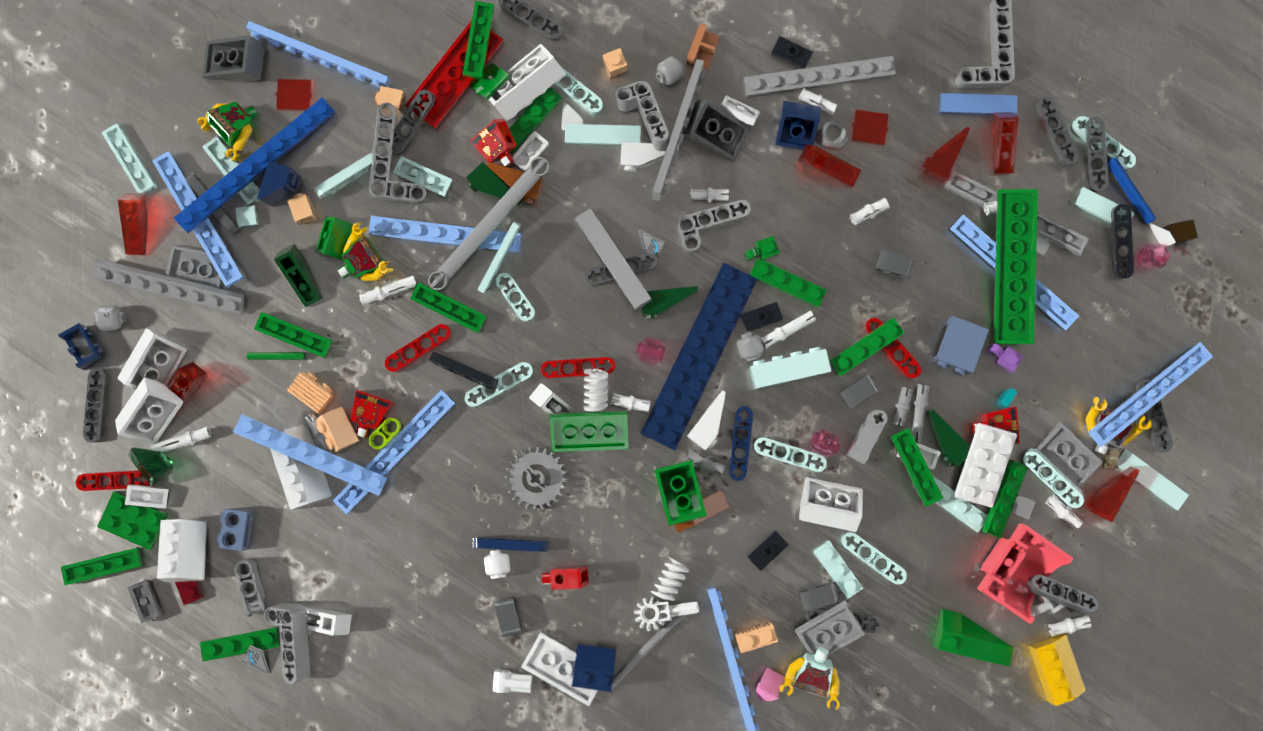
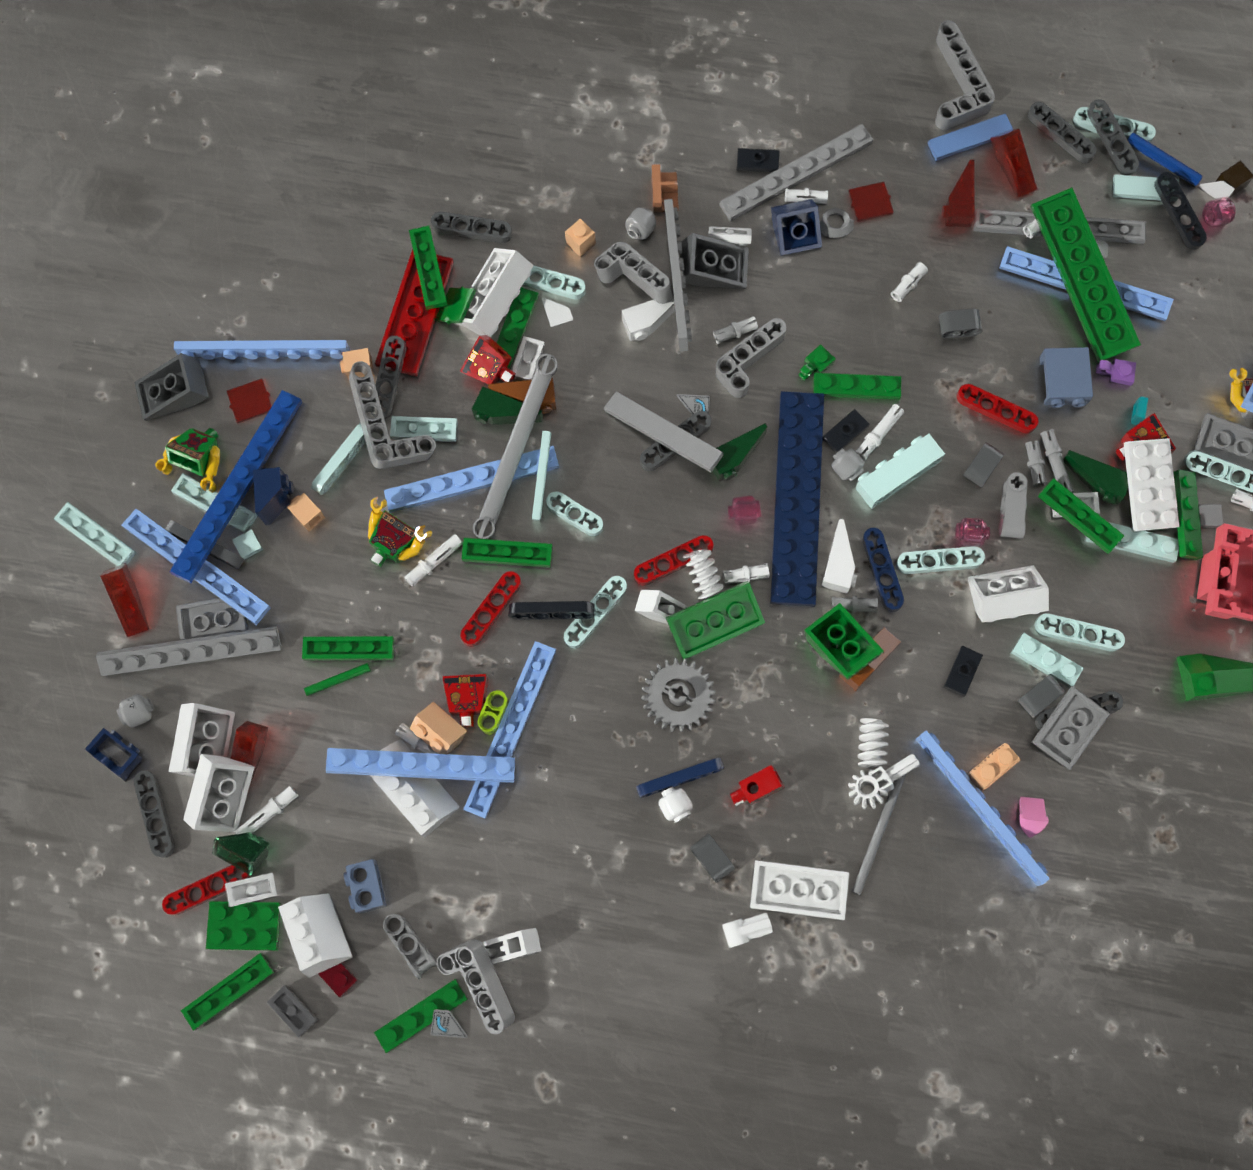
camera: 20 degrees left, 10 degrees down
dark green slope [274,244,322,307] -> none
light nougat brick [287,372,335,414] -> none
green panel [315,216,353,260] -> none
light aqua tile [565,124,641,146] -> none
dark blue slope [572,644,616,692] -> none
torso [779,647,840,710] -> none
clear red slope [799,144,861,187] -> none
green plate [830,317,905,376] -> none

